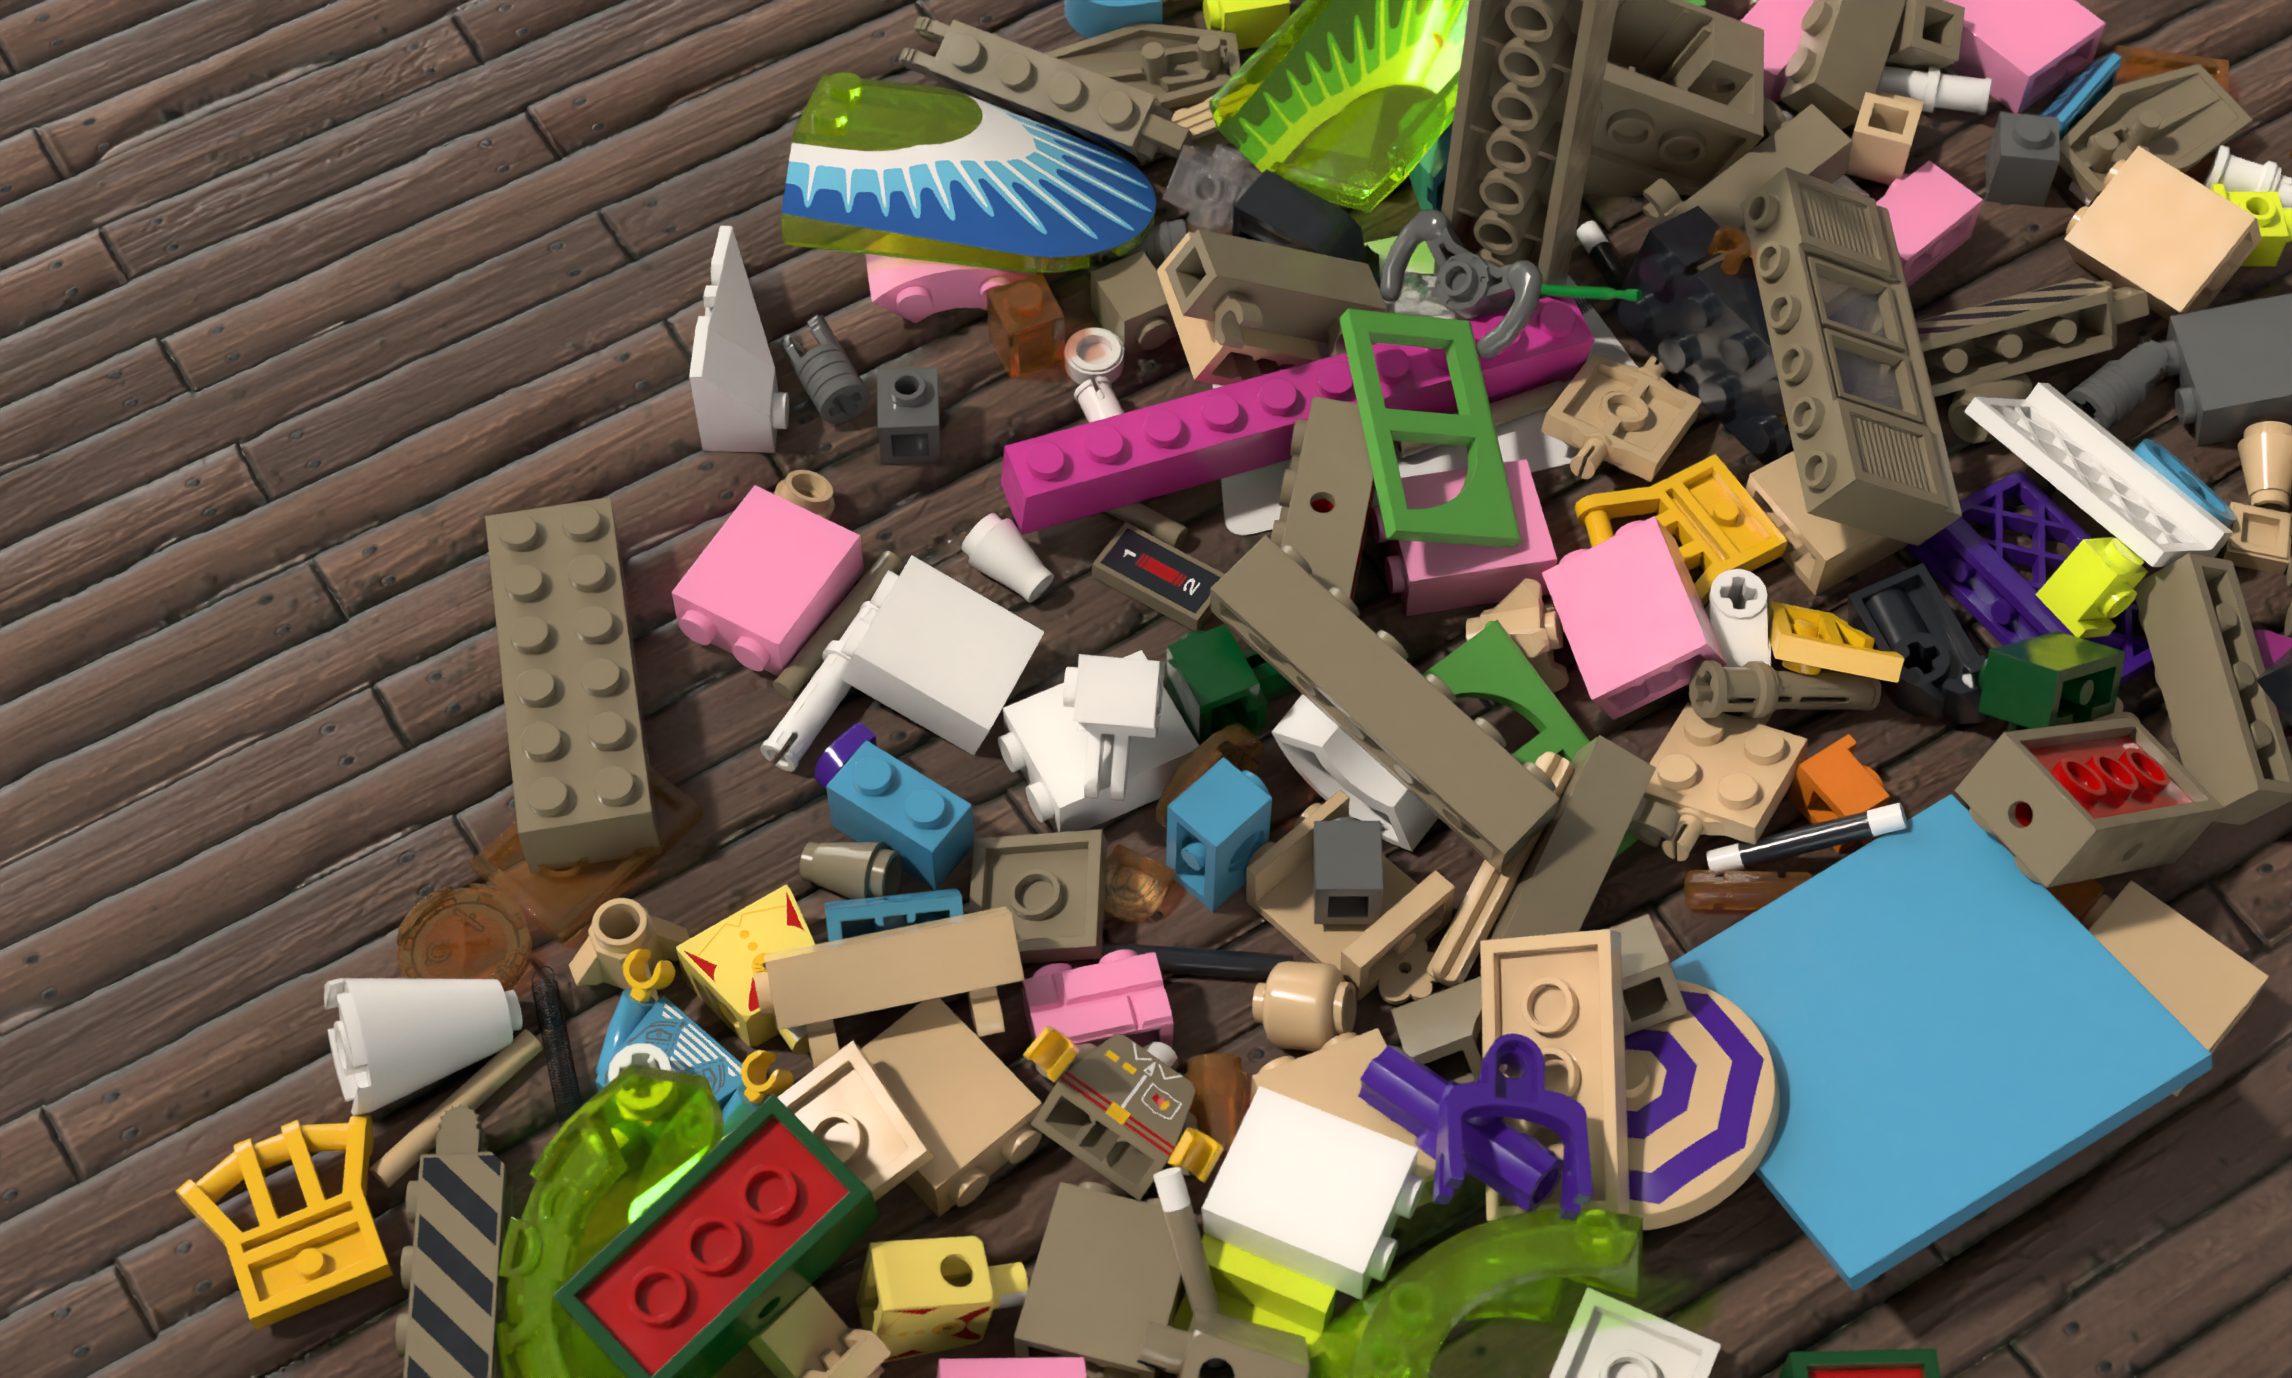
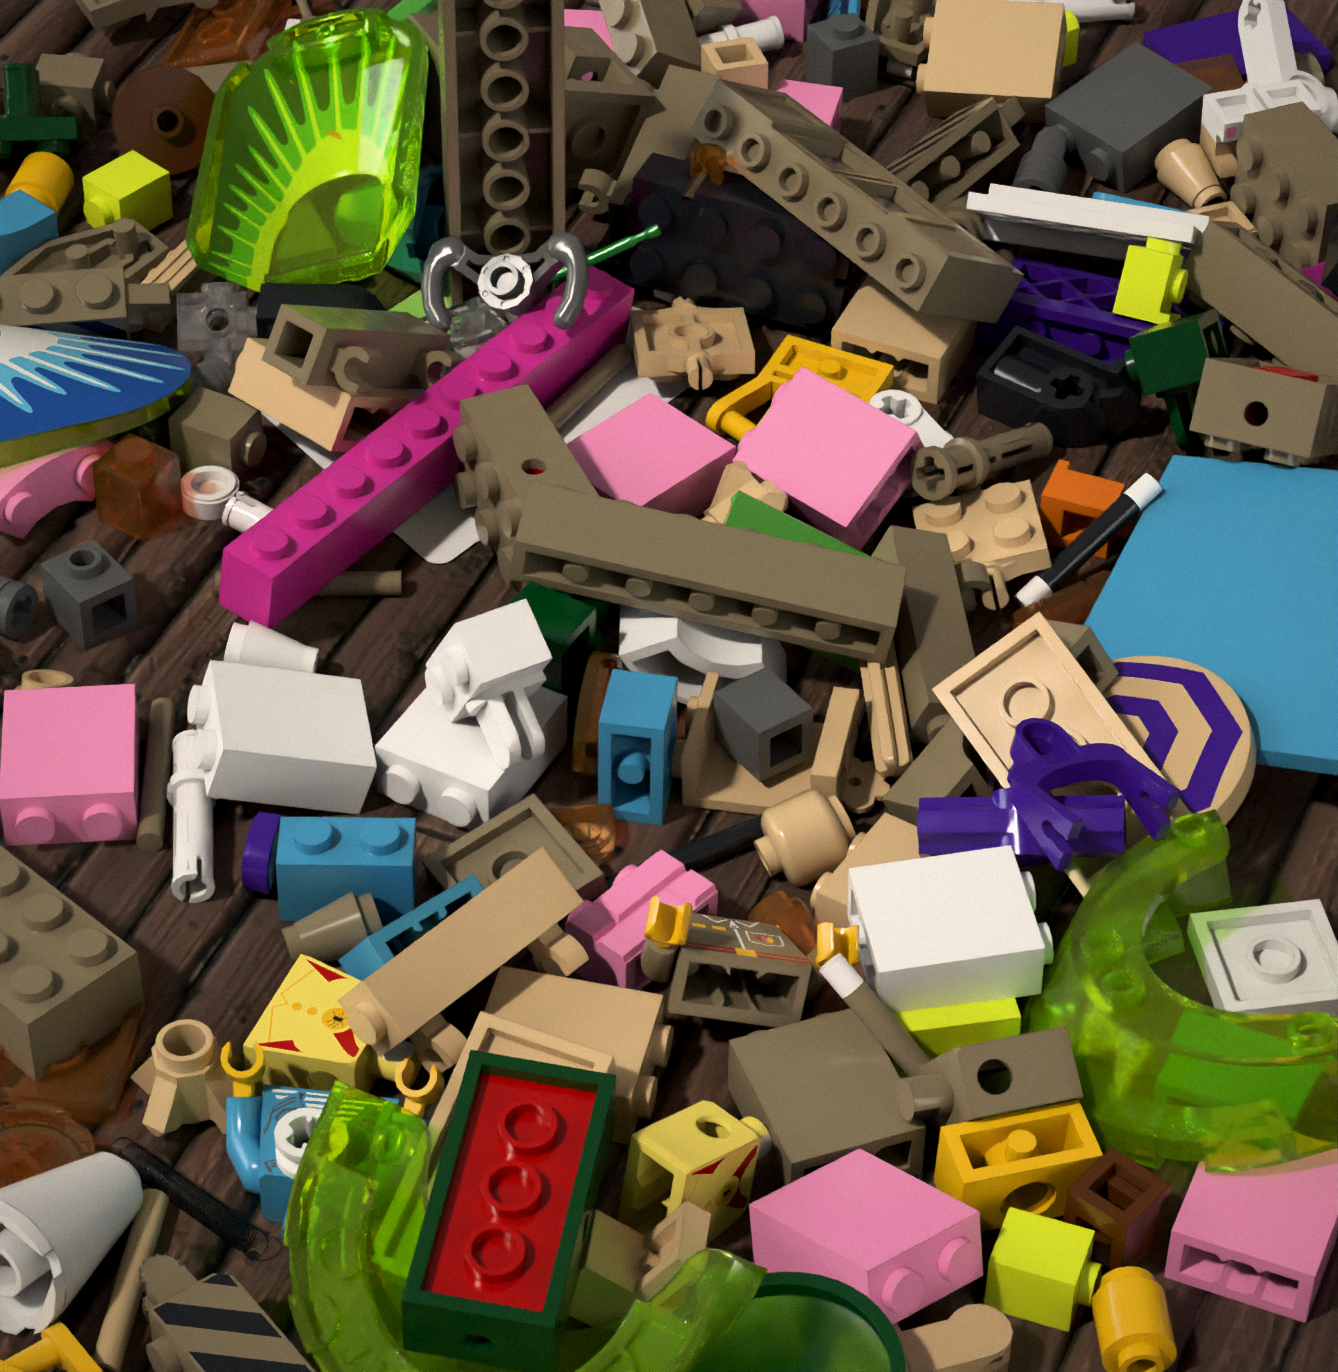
camera: 35 degrees left, 15 degrees down
tile [1092,522,1225,631] -> none
bright green window [1339,309,1522,547] -> none
yellow wing [1767,601,1904,683] -> none

